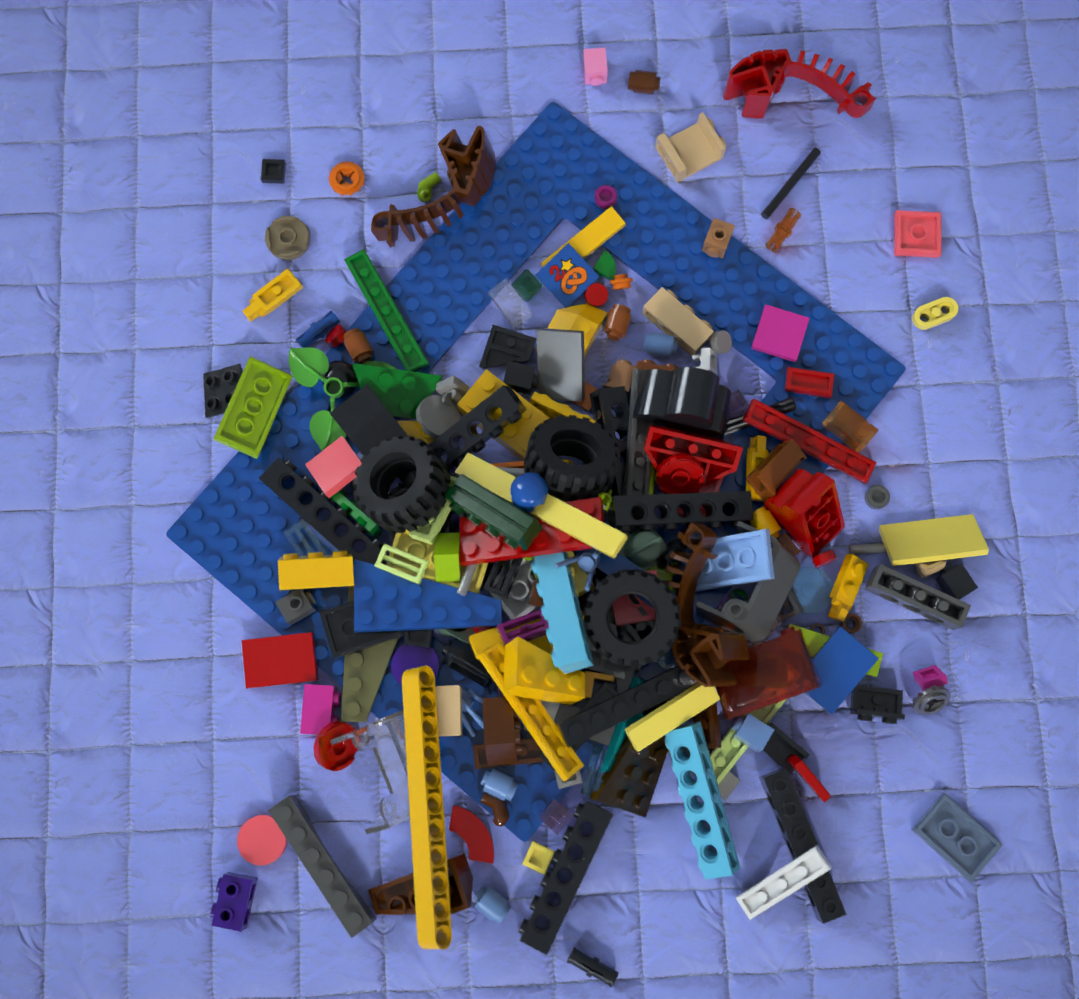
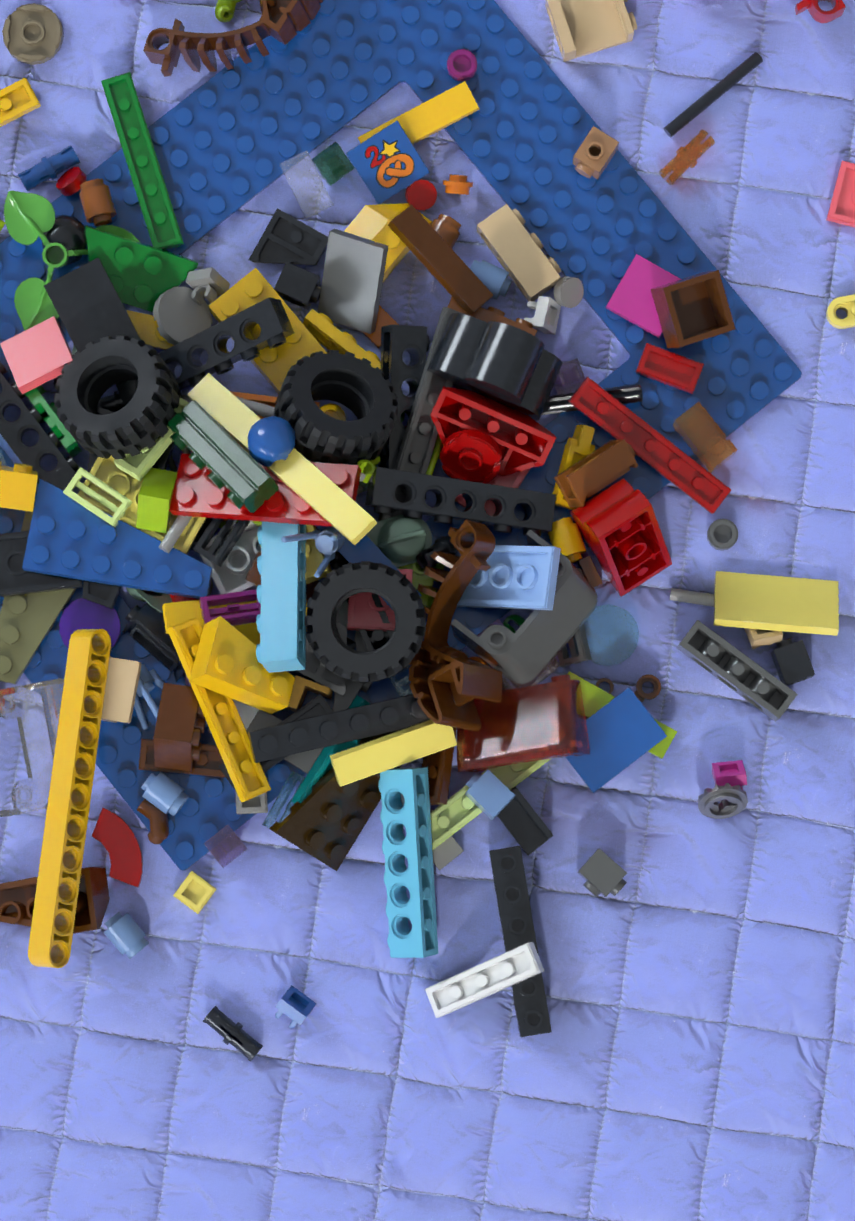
camera: 10 degrees right, 5 degrees up
black brick [518,800,613,955] -> none
green tile [593,250,616,281] -> none
medium nougat window [603,359,636,394] -> none
red tile [786,754,831,803] -> none
red tile [812,550,837,568] -> none
yellow hinge [828,554,869,622] -> none
black bracket [850,685,905,724] -> none
sand blue tile [911,793,1003,883] -> none
none -> blue tile [275,985,317,1029]
none -> reddish brown tile [388,204,493,316]
none -> dark grey brick [577,848,627,897]
none -> reddish brown piece [650,270,735,348]

